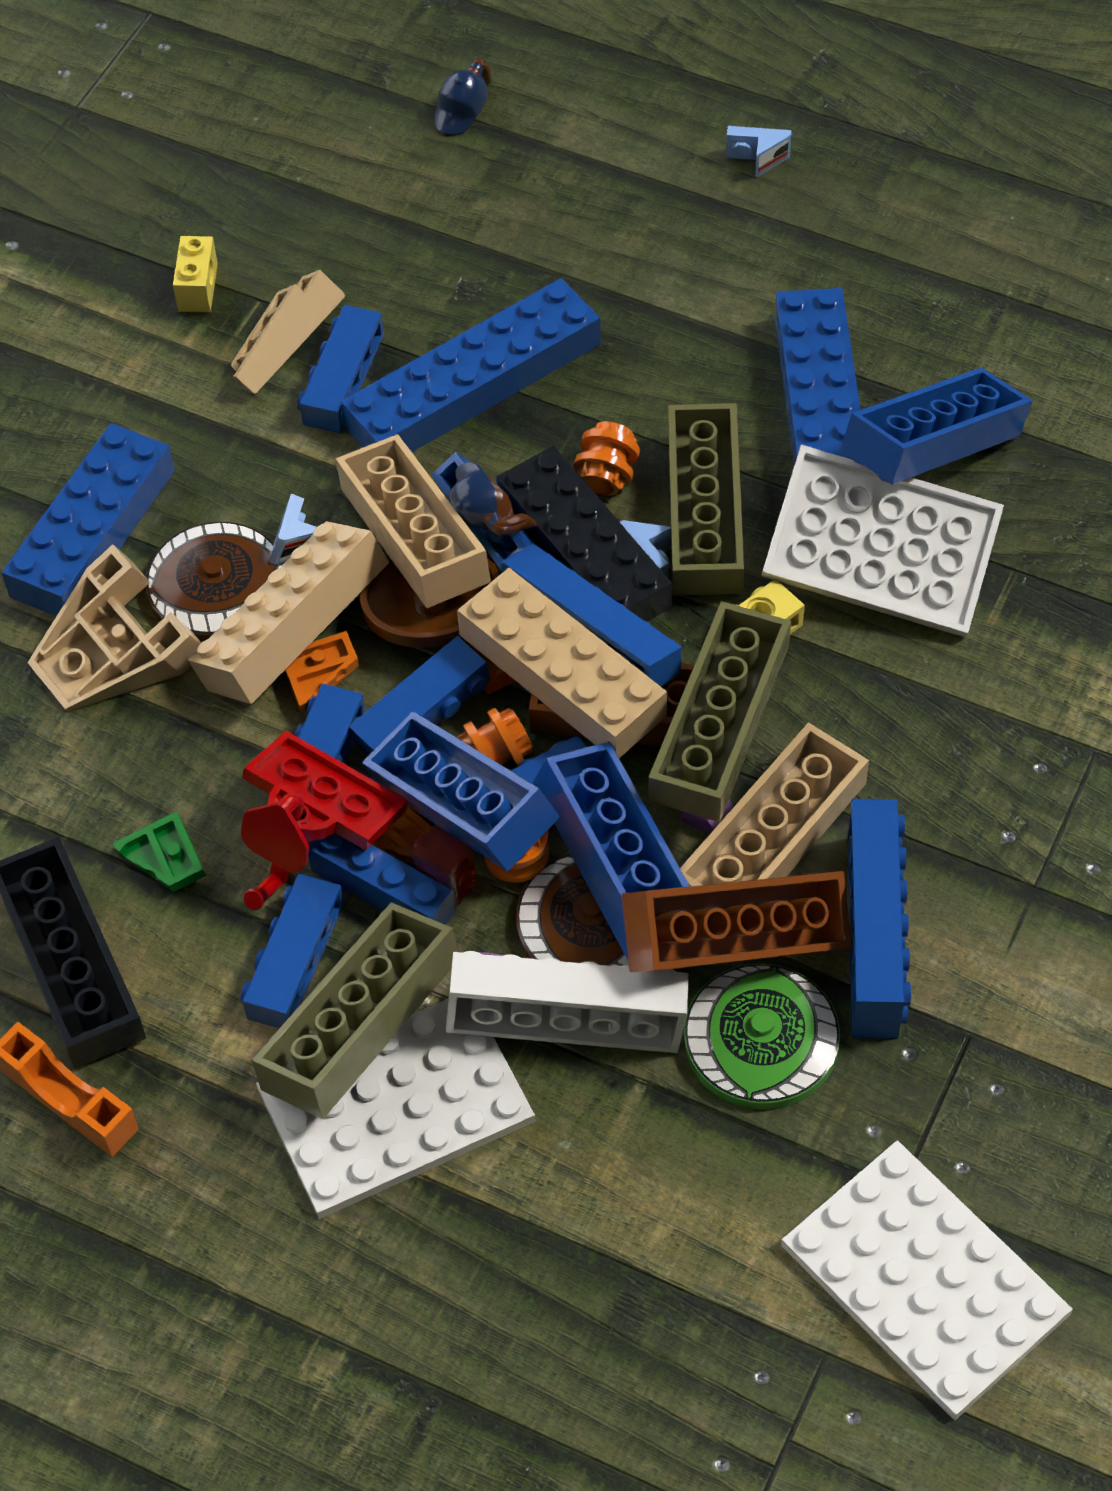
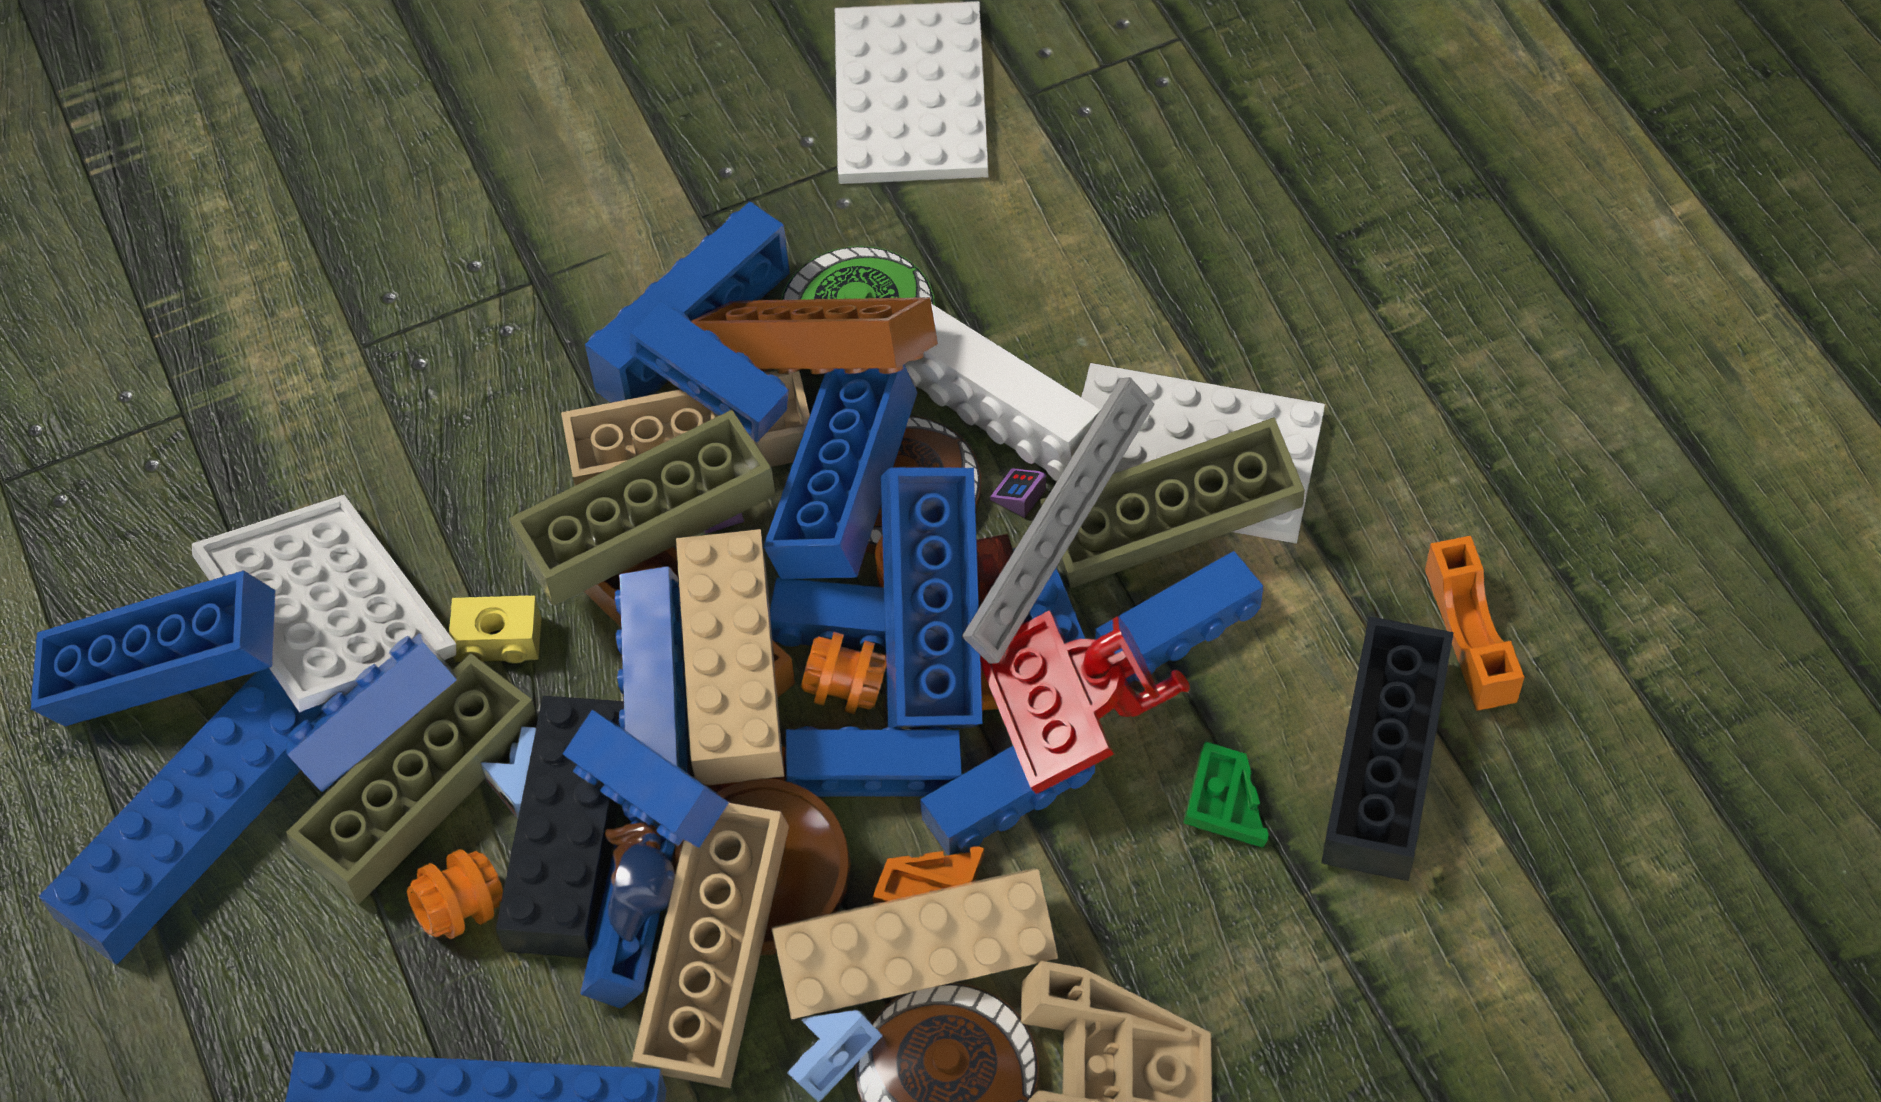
camera: 140 degrees left, 0 degrees up
none -> brick [286,633,457,792]
none -> blue brick [563,710,729,848]
none -> blue brick [630,301,789,443]
none -> light grey tile [962,377,1155,663]

